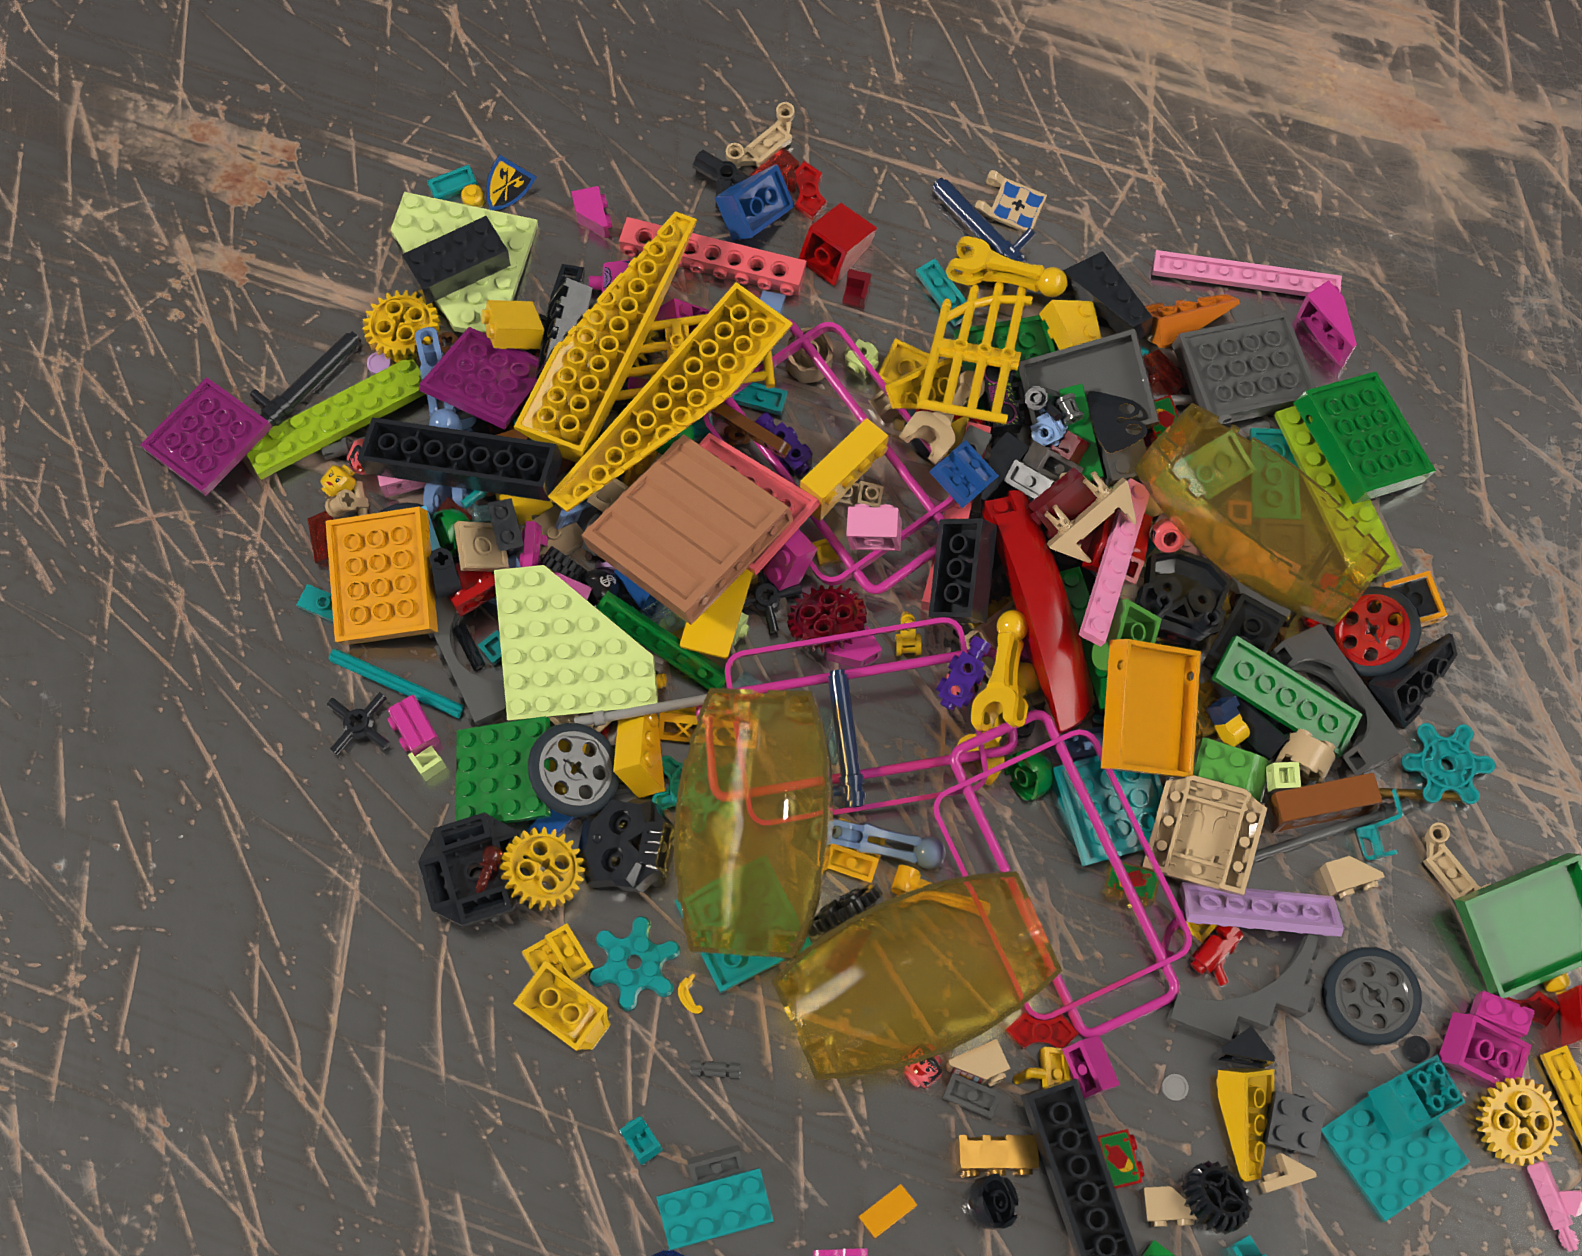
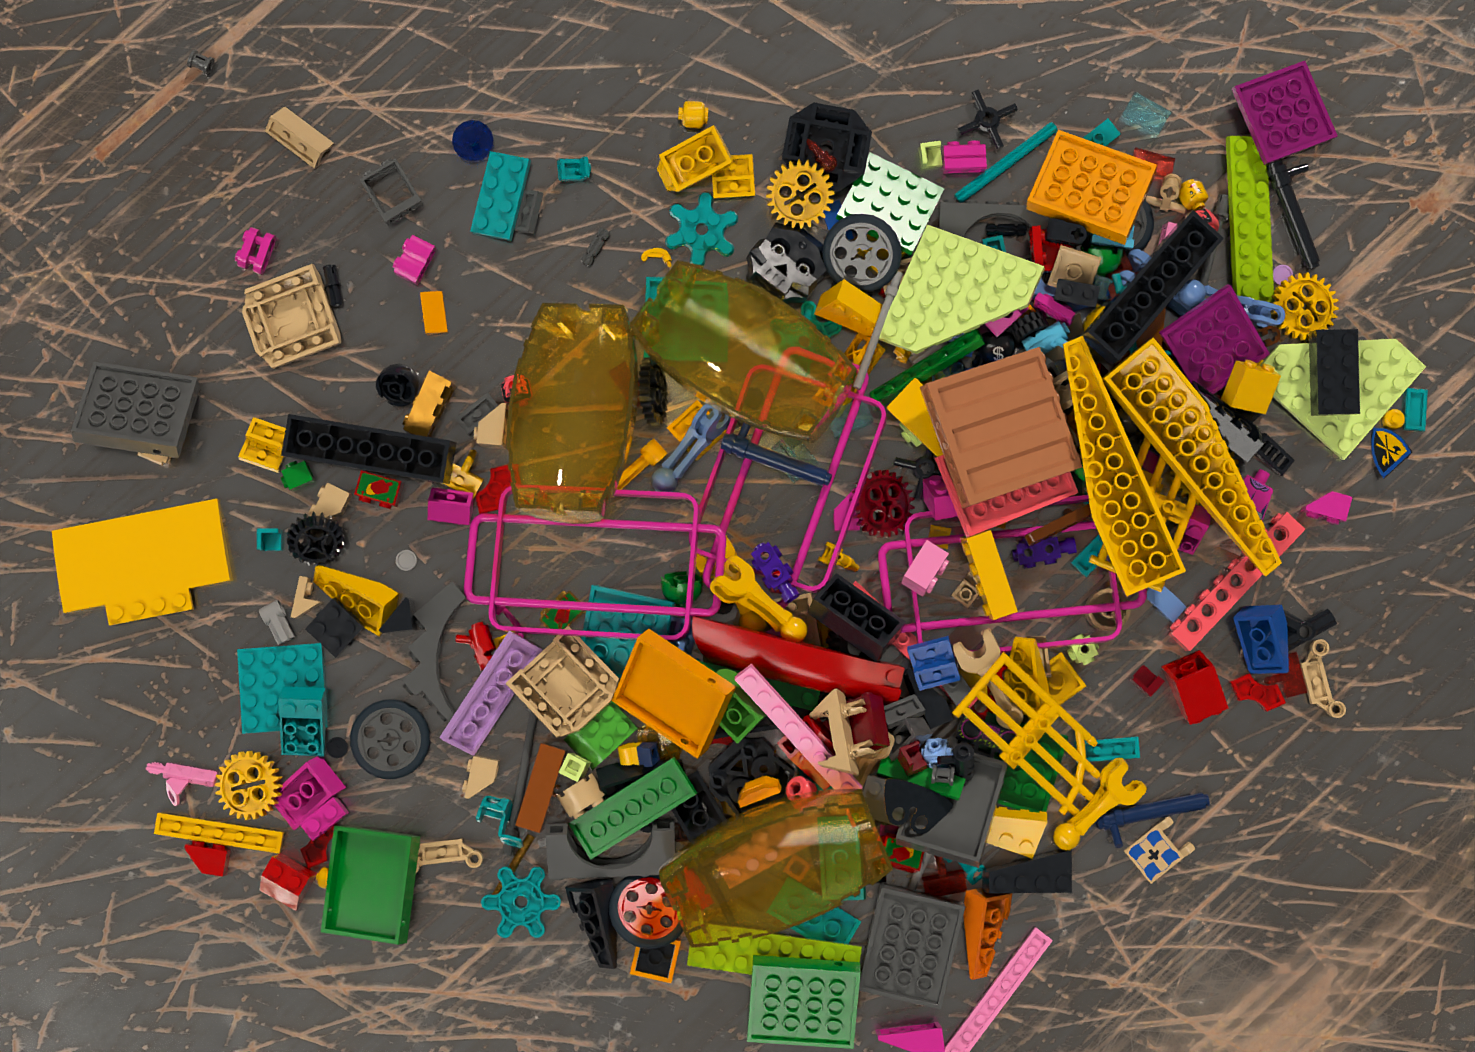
camera: 115 degrees right, 15 degrees up
none -> light grey piece [259,600,295,645]
none -> yellow head [678,101,708,129]
none -> light orange slope [738,775,781,808]
none -> medium azure piece [1022,321,1071,354]
none -> clear light blue panel [1121,92,1172,136]

